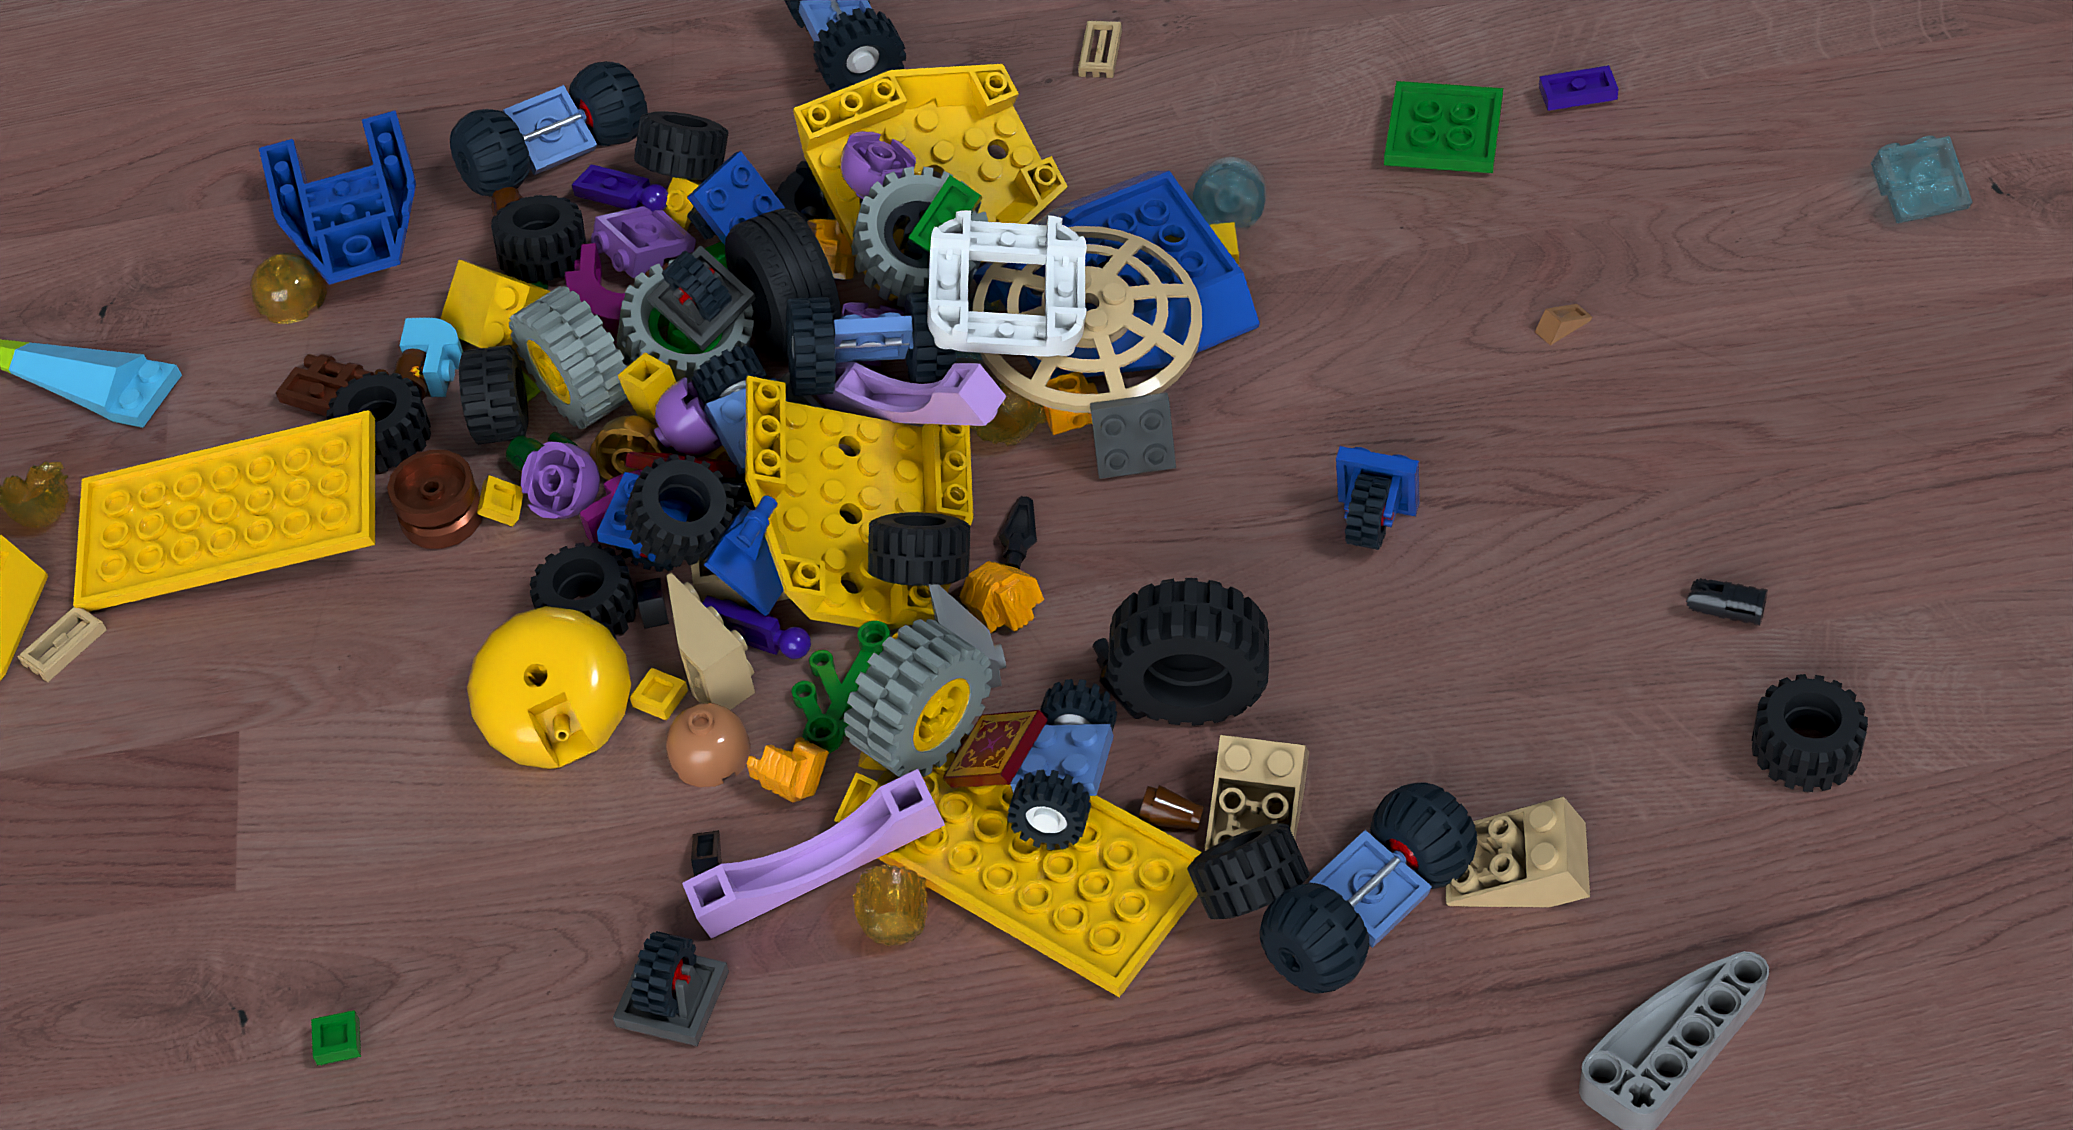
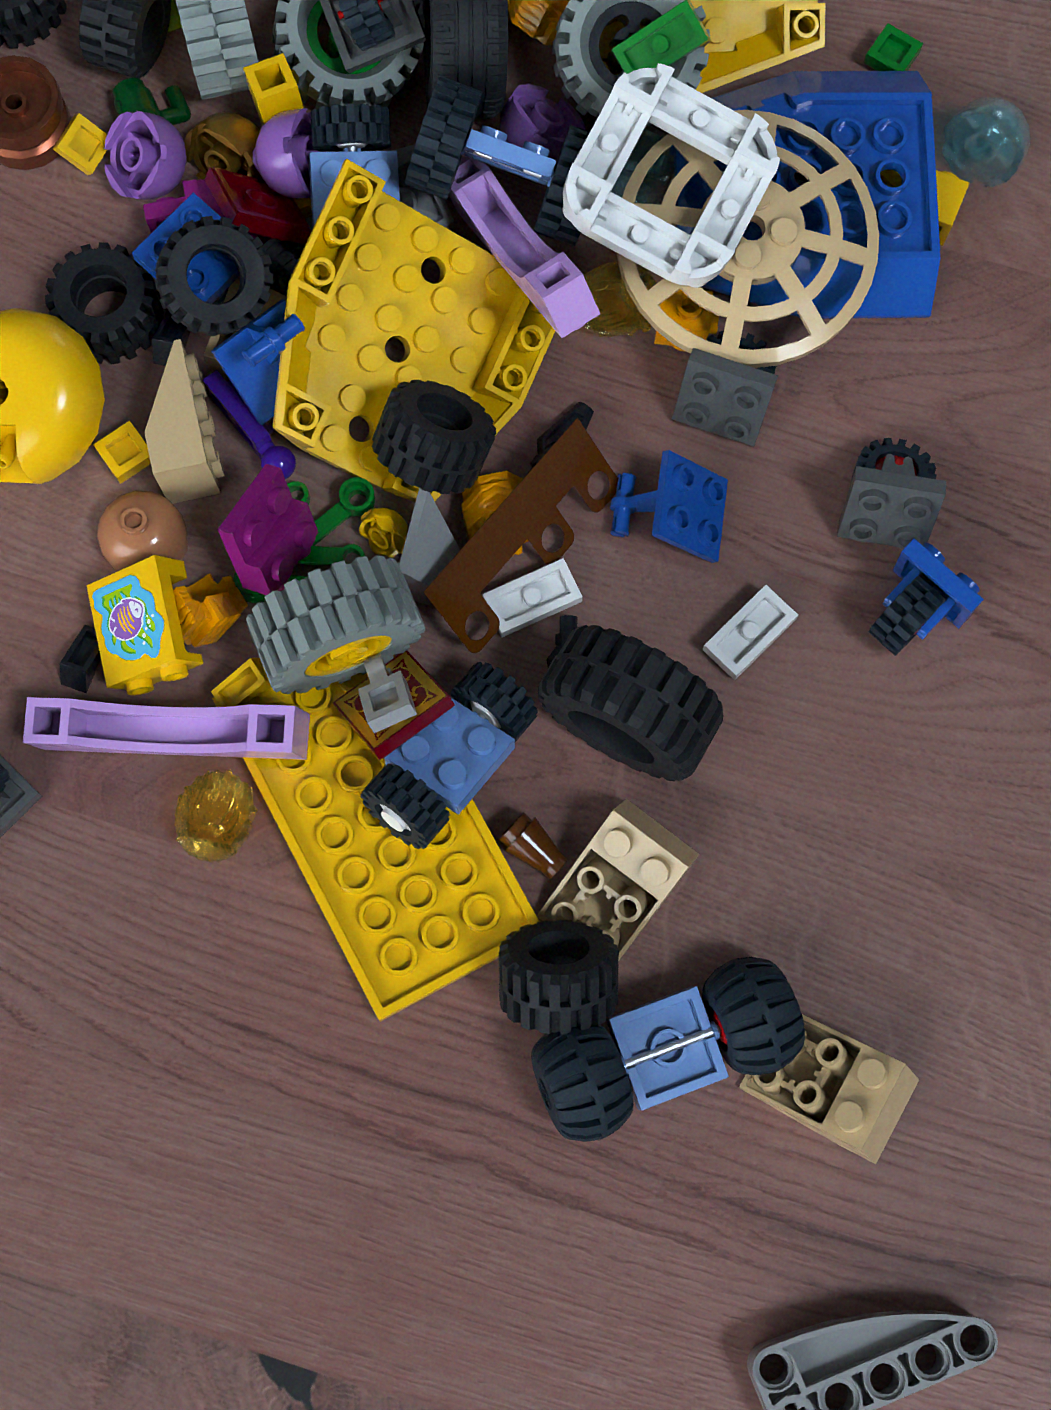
camera: 20 degrees right, 25 degrees up
none -> yellow panel [86,555,203,695]
none -> magenta plate [217,464,318,596]
none -> light grey plate [358,653,417,733]
none -> reddish brown piece [424,418,618,653]
none -> white plate [483,558,583,638]
none -> blue plate [610,450,728,563]
none -> white plate [703,585,798,680]
none -> dark grey plate [837,438,946,549]
none -> green plate [864,23,923,71]

